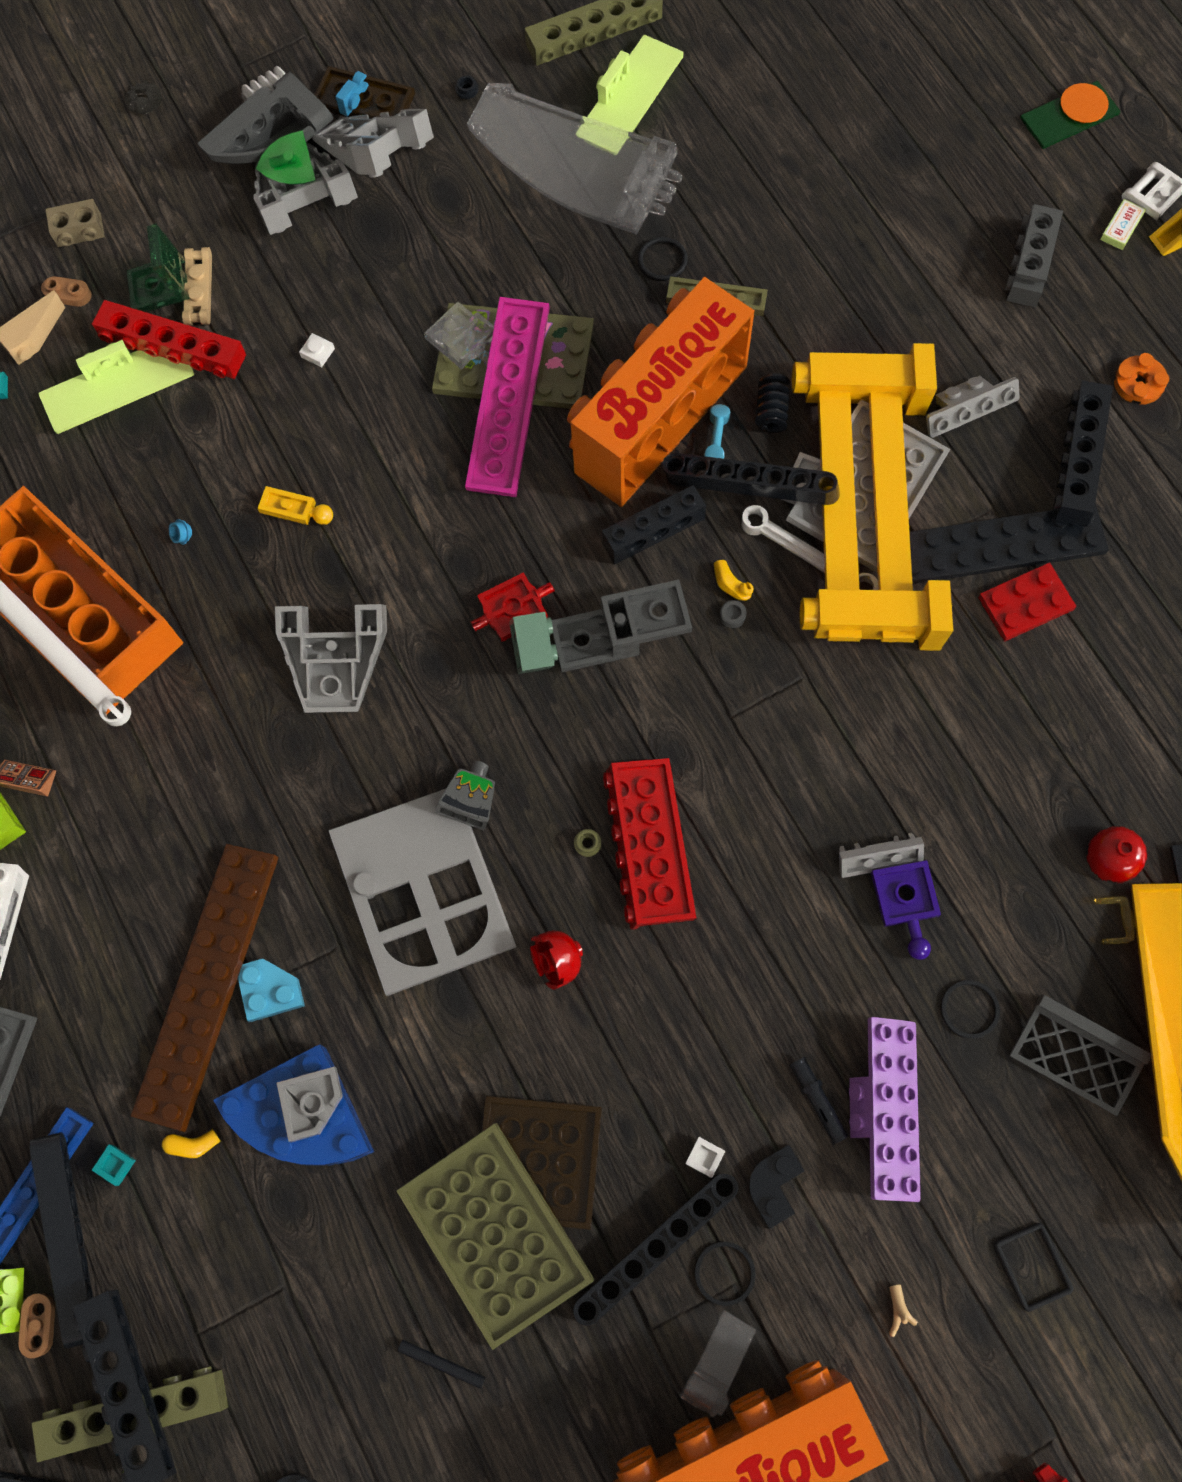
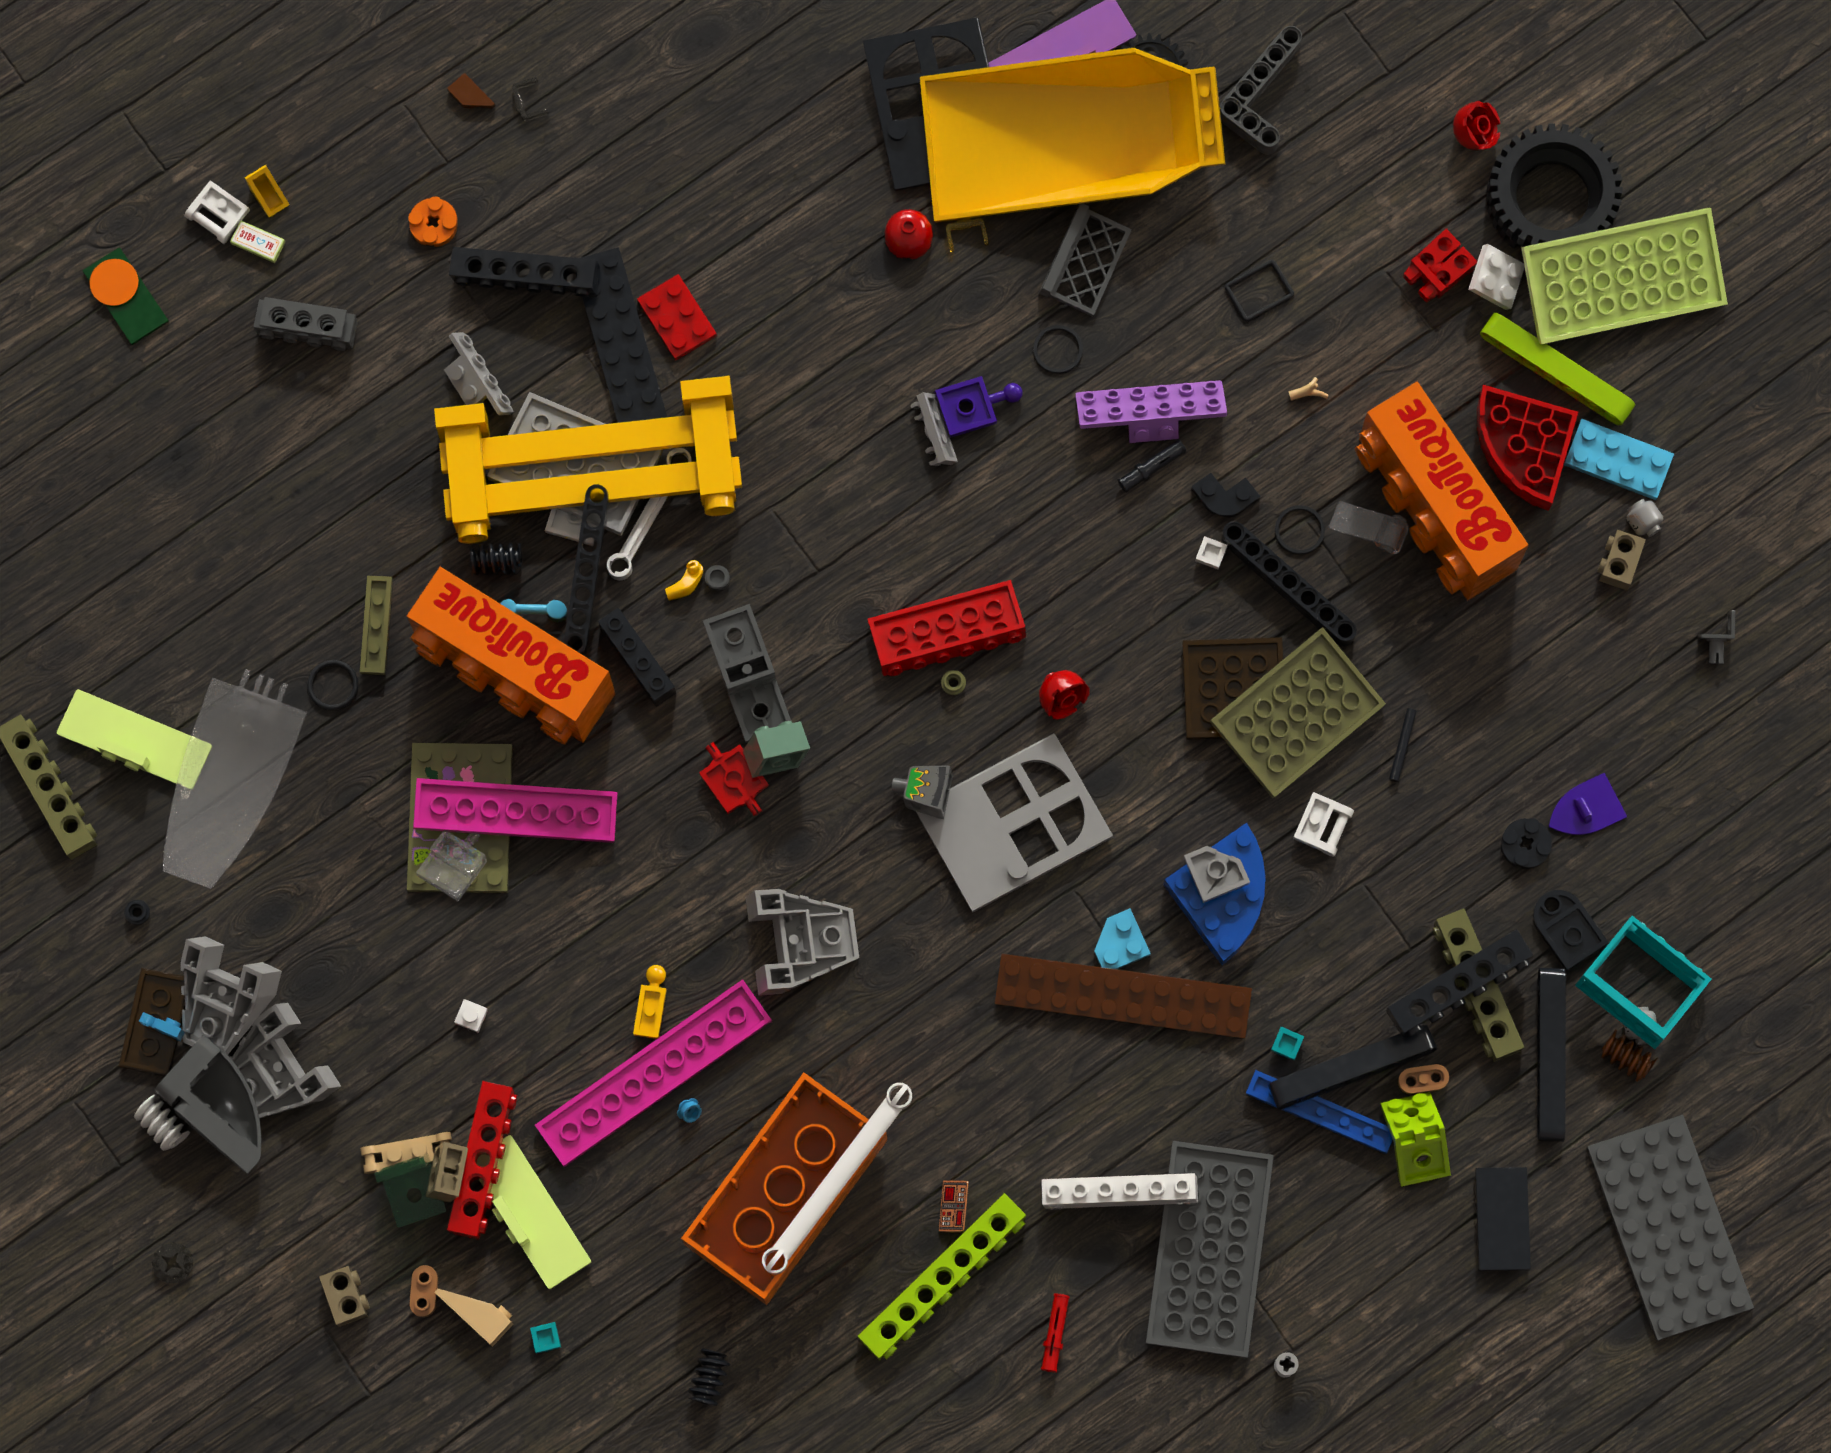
camera: 100 degrees left, 5 degrees up
yellow arm [162,1129,221,1158] -> none
green shield [255,130,316,185] -> none
none -> dark tan brick [426,1142,468,1203]
none -> dark pink plate [535,979,772,1167]
none -> white plate [1293,792,1354,857]

